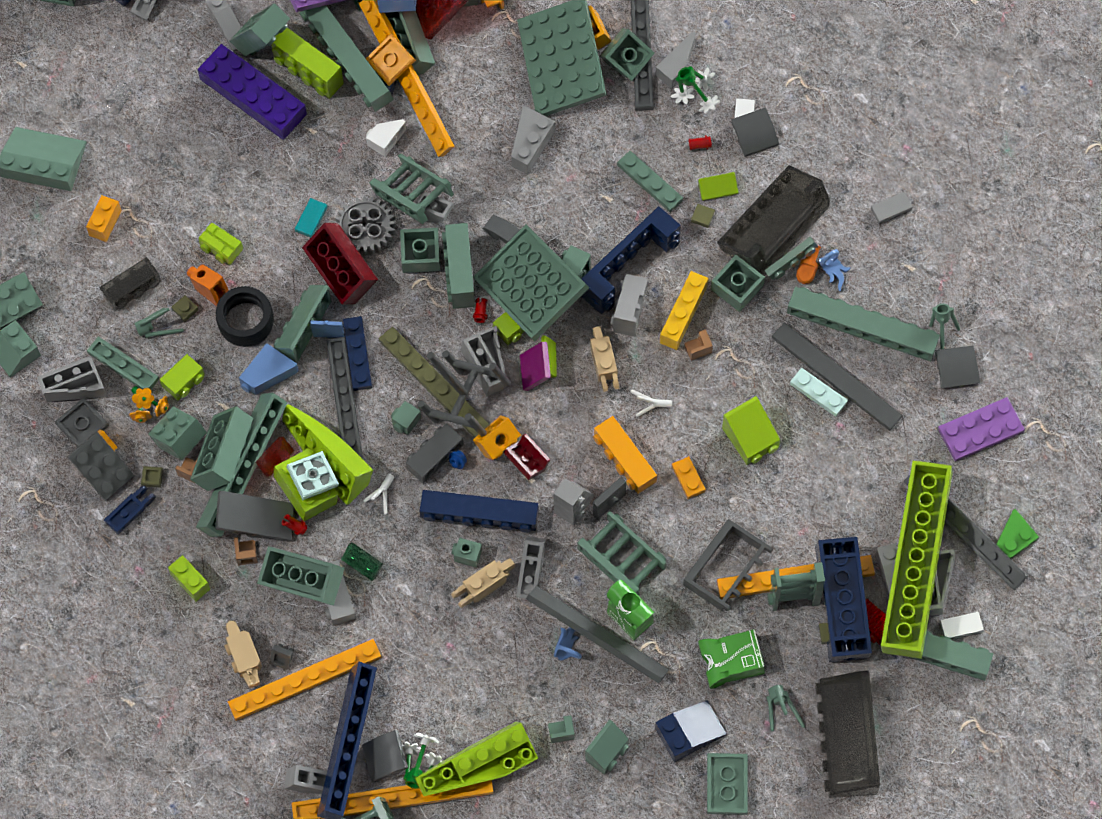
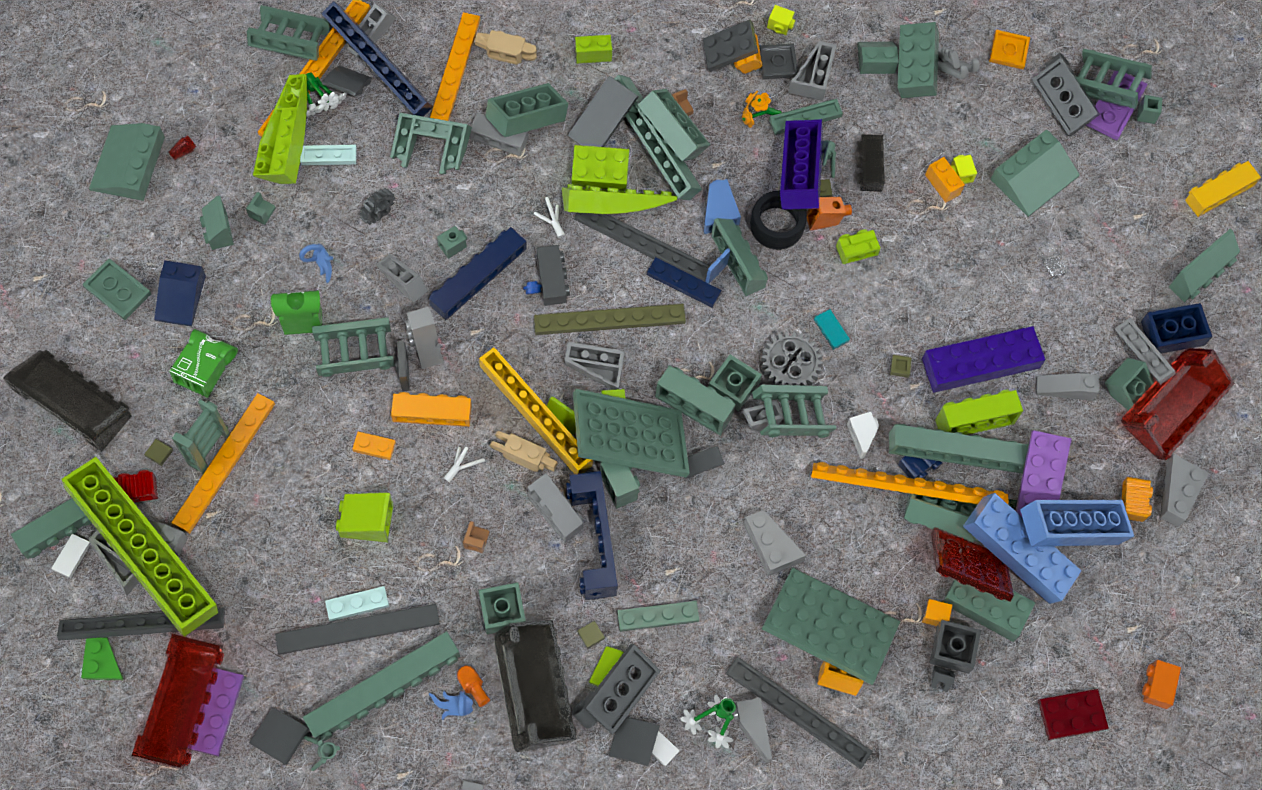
camera: 120 degrees right, 0 degrees up
dark blue hinge [104,486,156,535] -> none
olive tile [141,466,163,488] -> none
sand green brick [148,406,207,460] -> none
lime brick [159,354,205,401] -> none
sand green brick [230,3,290,56] -> none
medium nougat panel [234,537,258,566] -> none
clear red tile [255,436,294,477] -> none
dark grey tile [269,644,294,670] -> none
red pin [282,514,307,535] -> none
light aqua piece [287,451,339,500] -> none
dark red brick [302,223,378,305] -> none
clear green plate [341,542,383,581] -> none
light orange tile [365,34,416,86] -> none
sand green brick [391,401,421,435] -> none
dark grey piece [418,350,511,437] -> none
tan hinge [451,558,515,608] -> none
red pin [473,298,488,323] -> none
light orange brick [473,415,521,460] -> none
dark red bracket [504,433,550,481] -> none
magenta tile [520,341,551,391] -> none
dark grey tile [526,586,669,683] -> none
sand green slope [599,28,655,81] -> none
yellow brick [660,271,708,350] -> none
dark grey hinge [683,519,773,611] -> none
red pin [689,135,712,151] -> none
sand green plate [764,237,818,280] -> none
sand green plant [766,685,805,732] -> none
dark blue plate [815,537,872,662] -> none
none -> clear red windscreen [131,634,224,770]
none -> light aqua plate [300,145,357,165]
none -> dark grey gear [359,188,395,225]
none -> sand green wedge [390,113,472,175]
none -> yellow brick [479,347,593,474]
none -> dark grey hinge [572,644,661,735]
none -> neon yellow brick [767,5,796,35]
none -> dark purple brick [780,119,823,209]
none -> olive plate [890,355,912,378]
none -> neon yellow brick [951,155,977,184]

